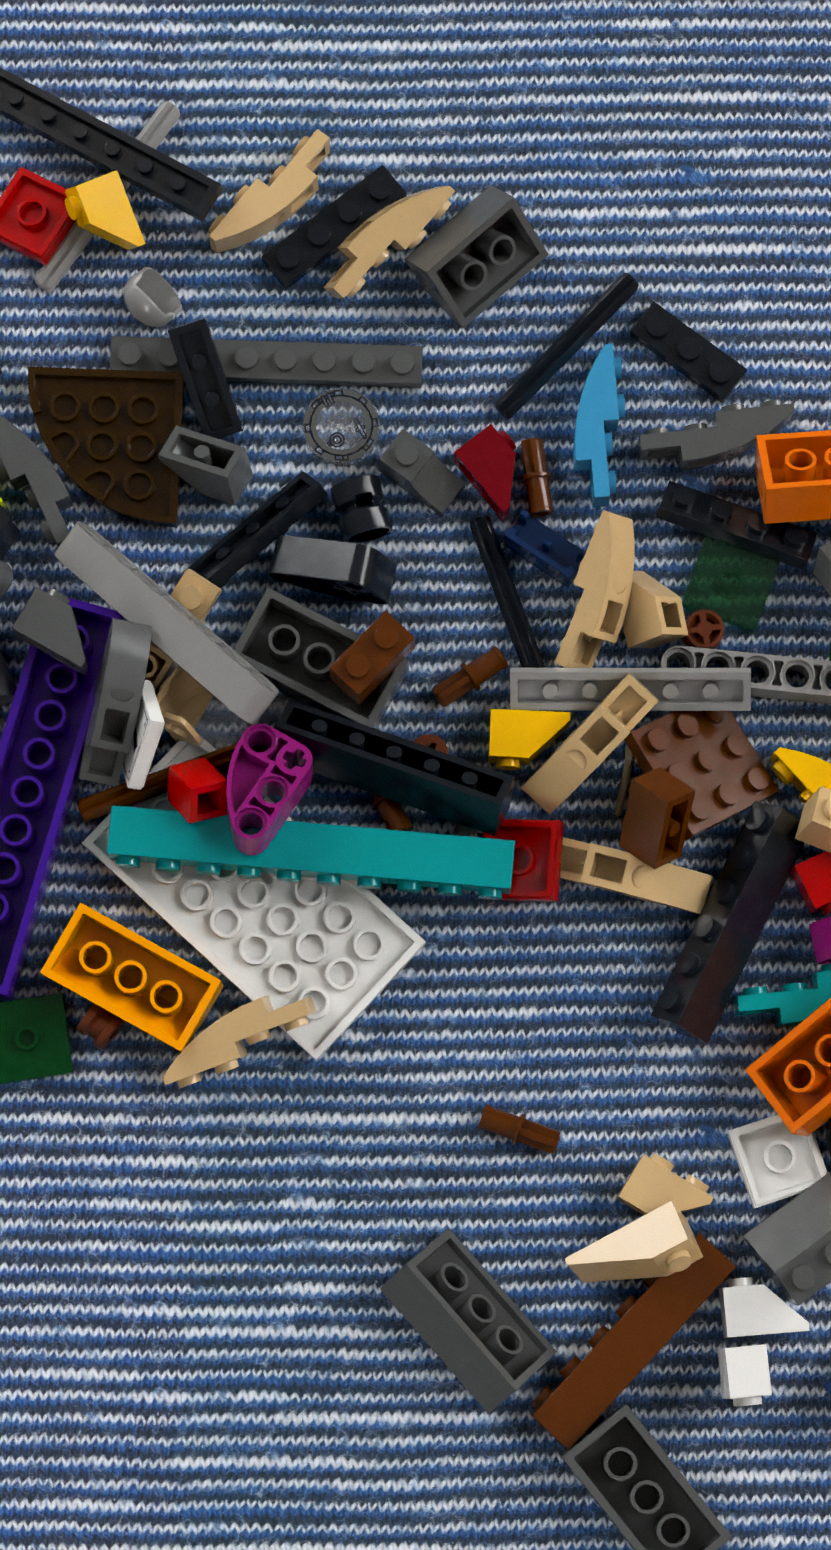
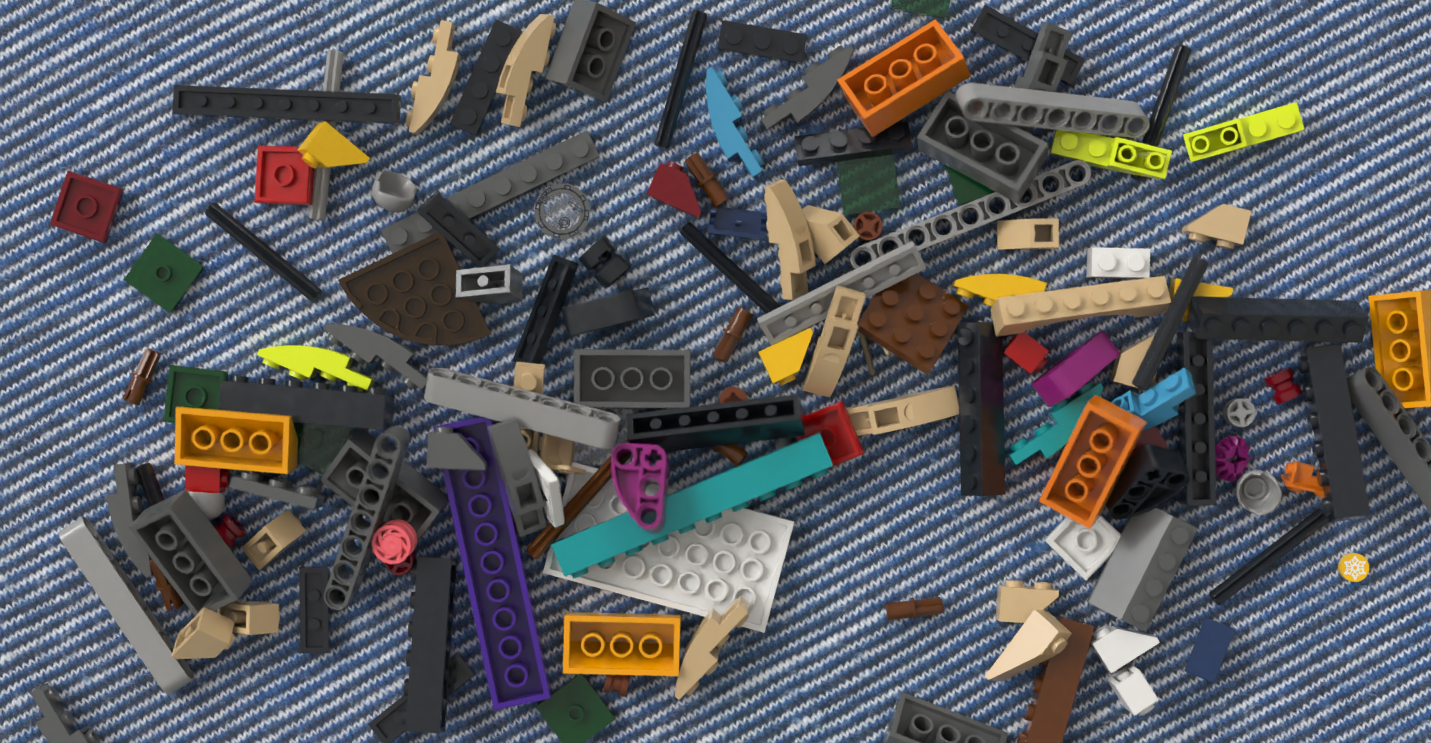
camera: 30 degrees left, 10 degrees up
red brick [167,757,227,824] -> none
reddish brown brick [329,611,415,704] -> none
dark grey arch [379,429,466,517] -> none
reddish brown brick [619,767,696,869] -> none

